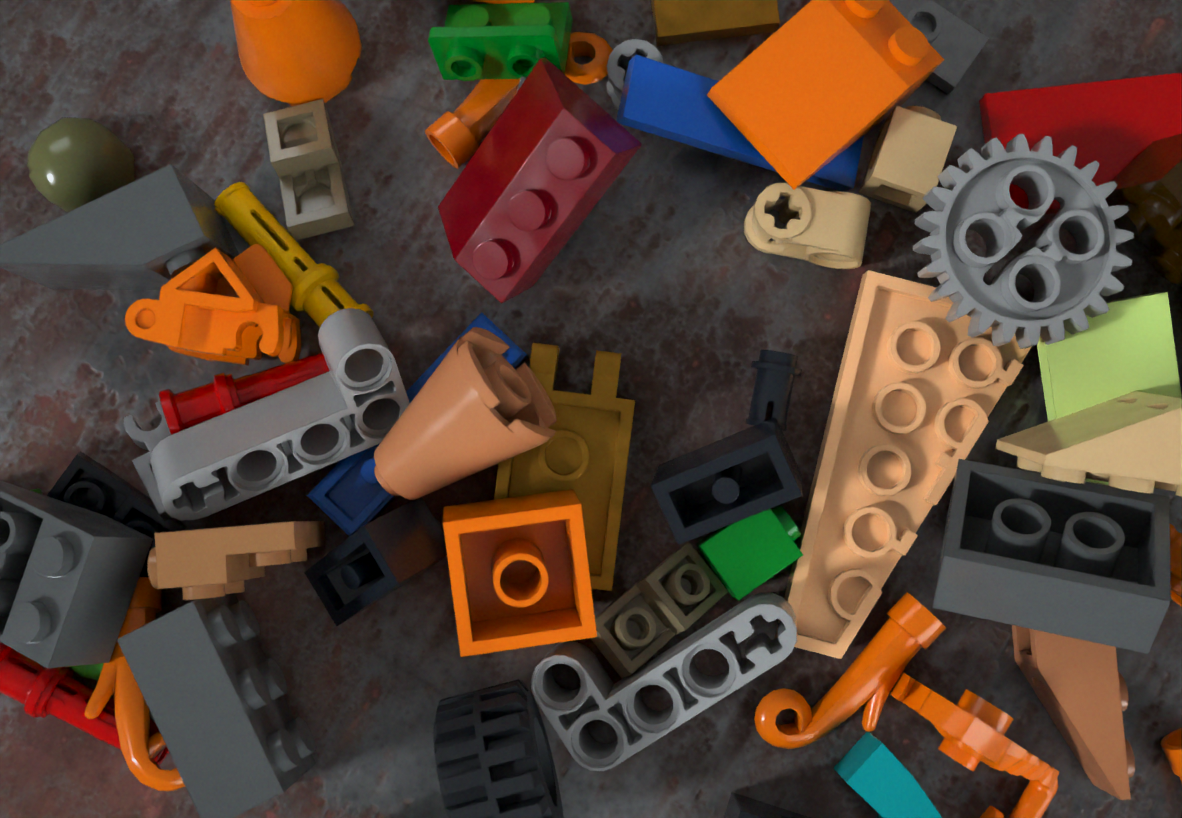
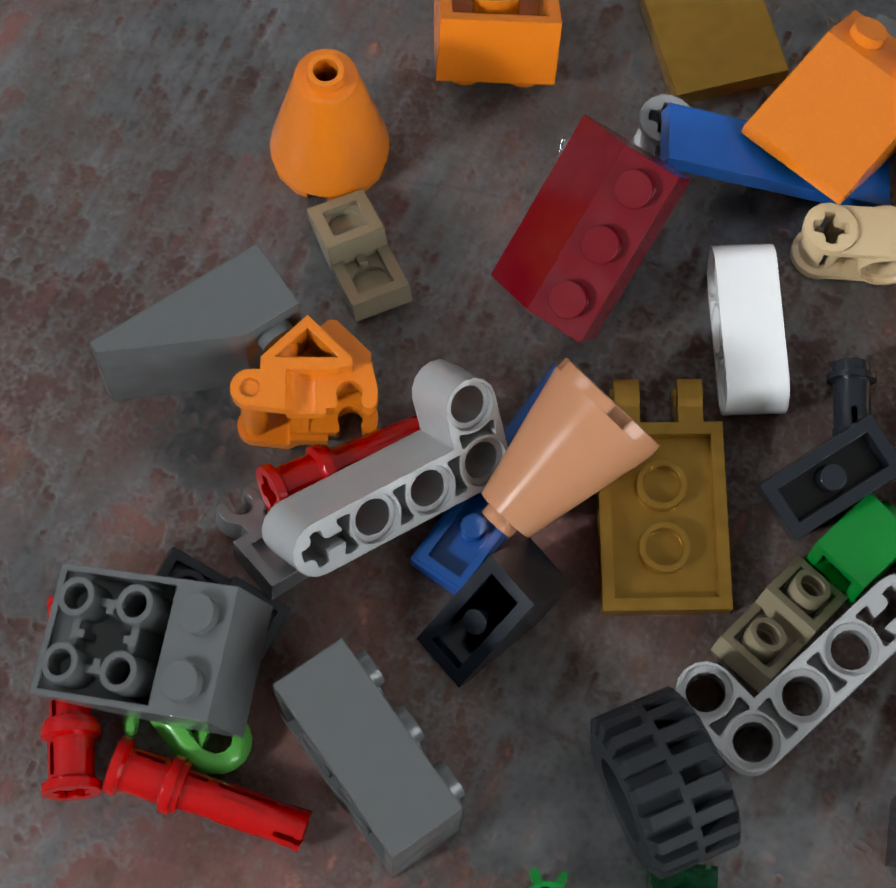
camera: 15 degrees left, 15 degrees down
olive hair [27,117,135,213] -> none
orange plant [84,577,185,791] -> none
medium nougat plate [148,521,326,600] -> none
yellow pin [214,182,374,327] -> none
orange plant [425,32,613,169] -> none
green bracket [428,2,573,81] -> none
orange brick [443,489,597,657] -> none
none -> white beam [707,244,790,416]

